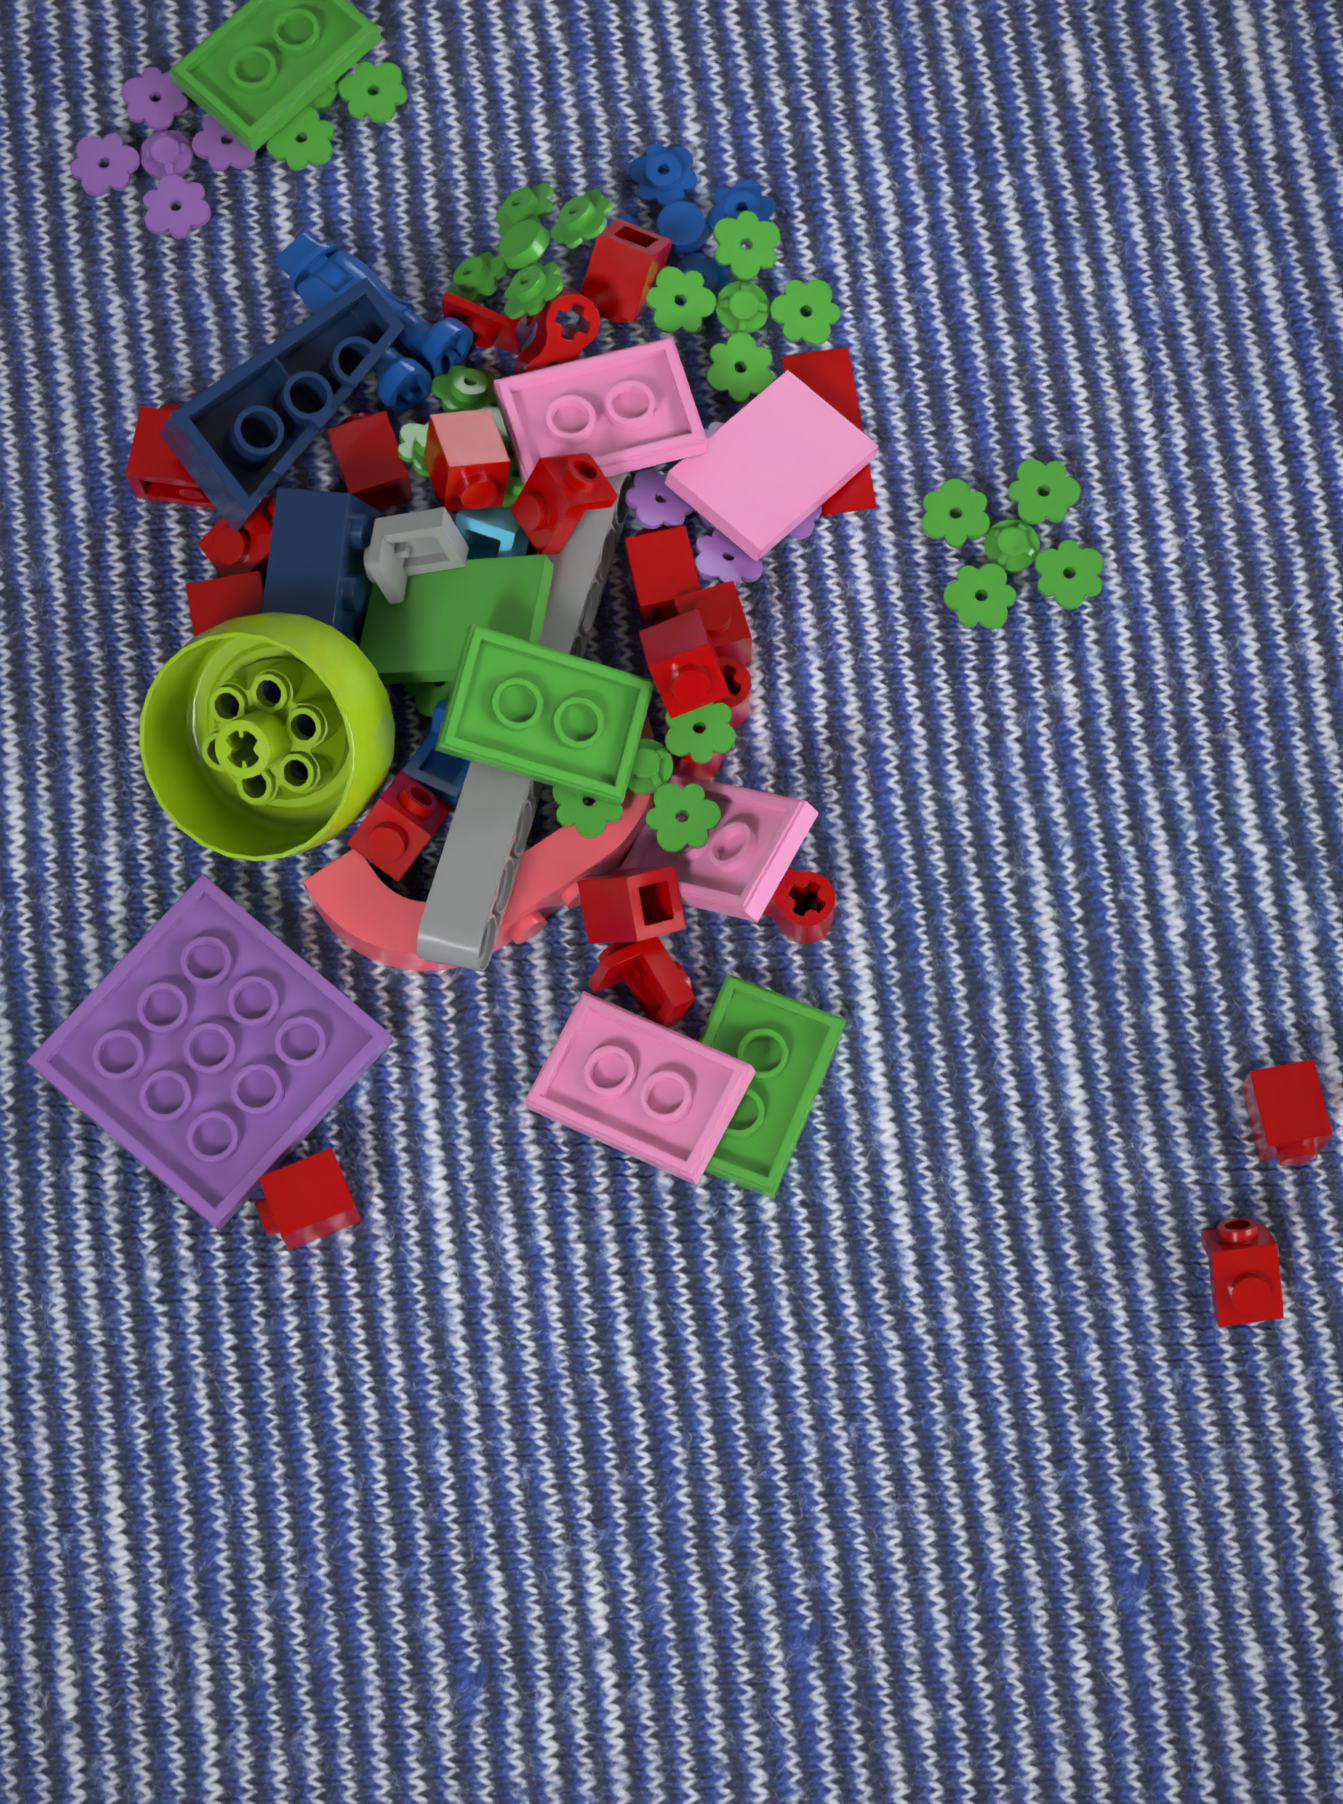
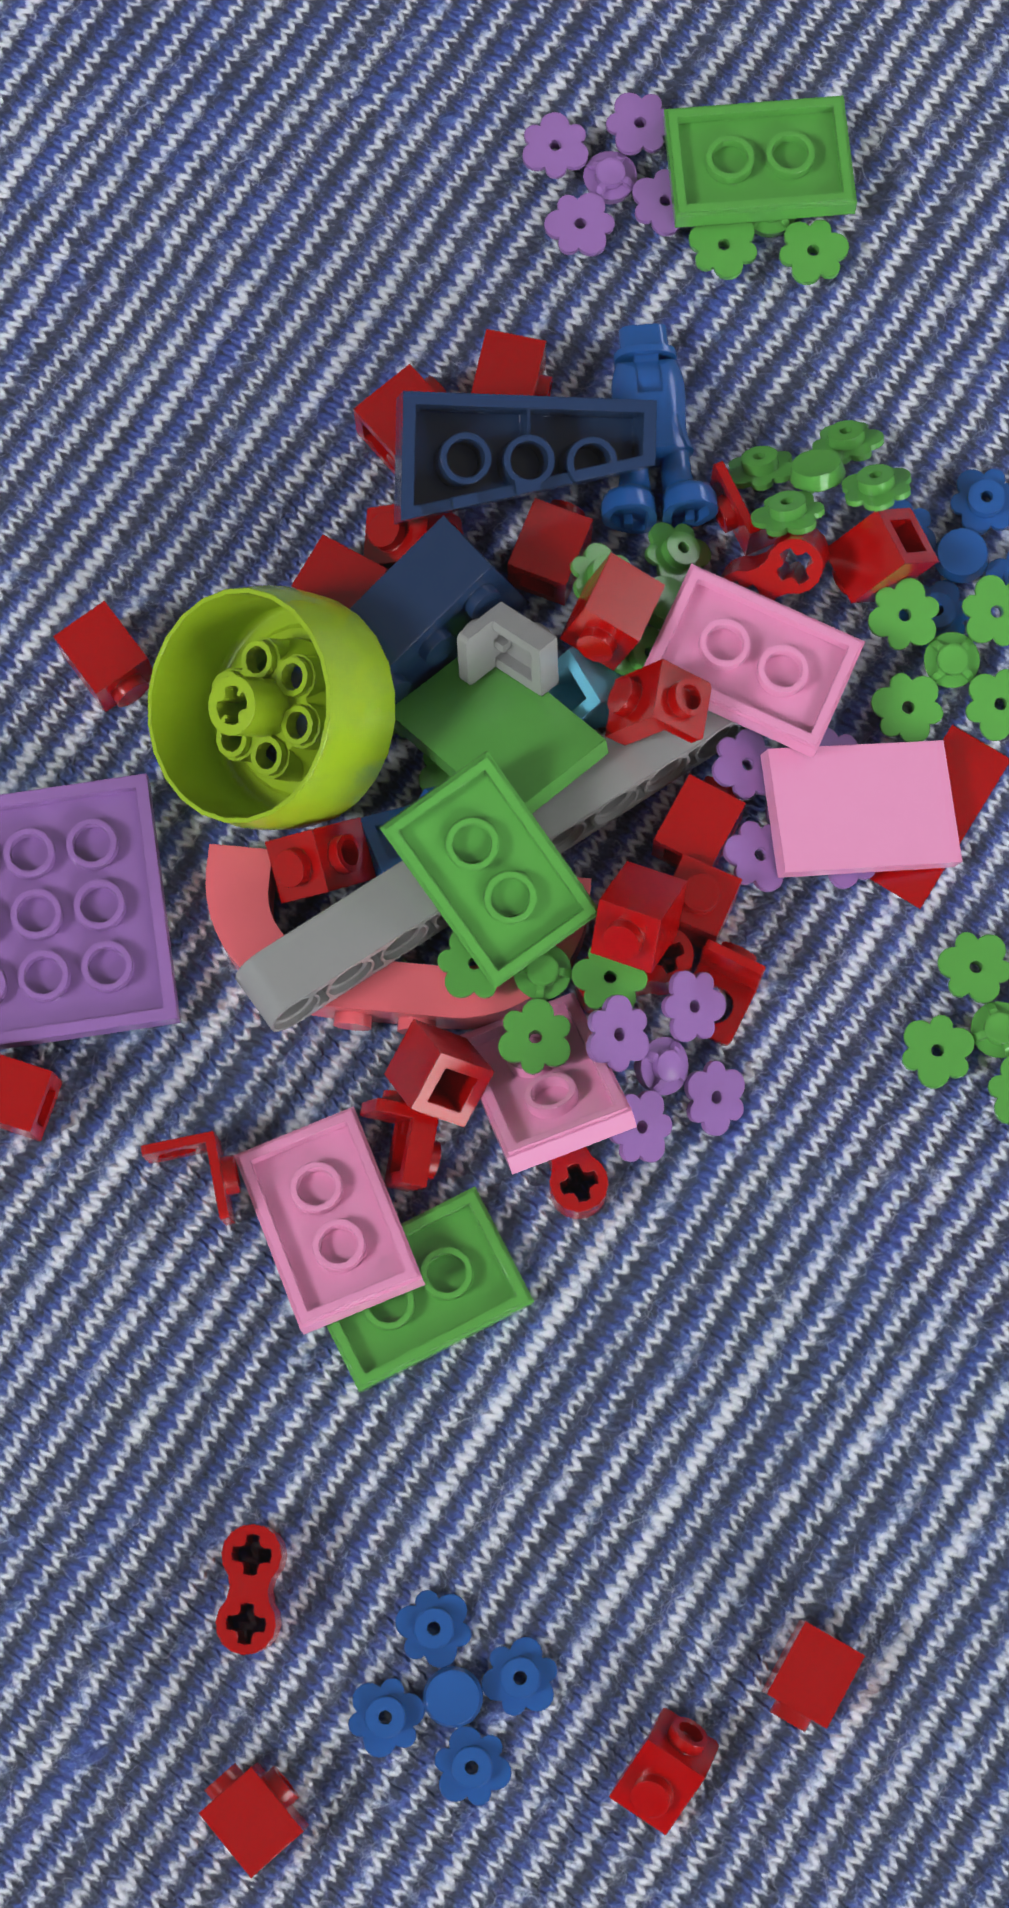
camera: 40 degrees right, 5 degrees up
none -> red brick [53,601,153,713]
none -> red bracket [140,1131,241,1226]
none -> red brick [199,1762,309,1878]
none -> red axle [215,1524,287,1655]
none -> blue plant [348,1590,557,1806]
none -> red brick [471,329,553,396]
none -> medium lavender plant [586,971,745,1163]
none -> red bracket [694,939,766,1046]

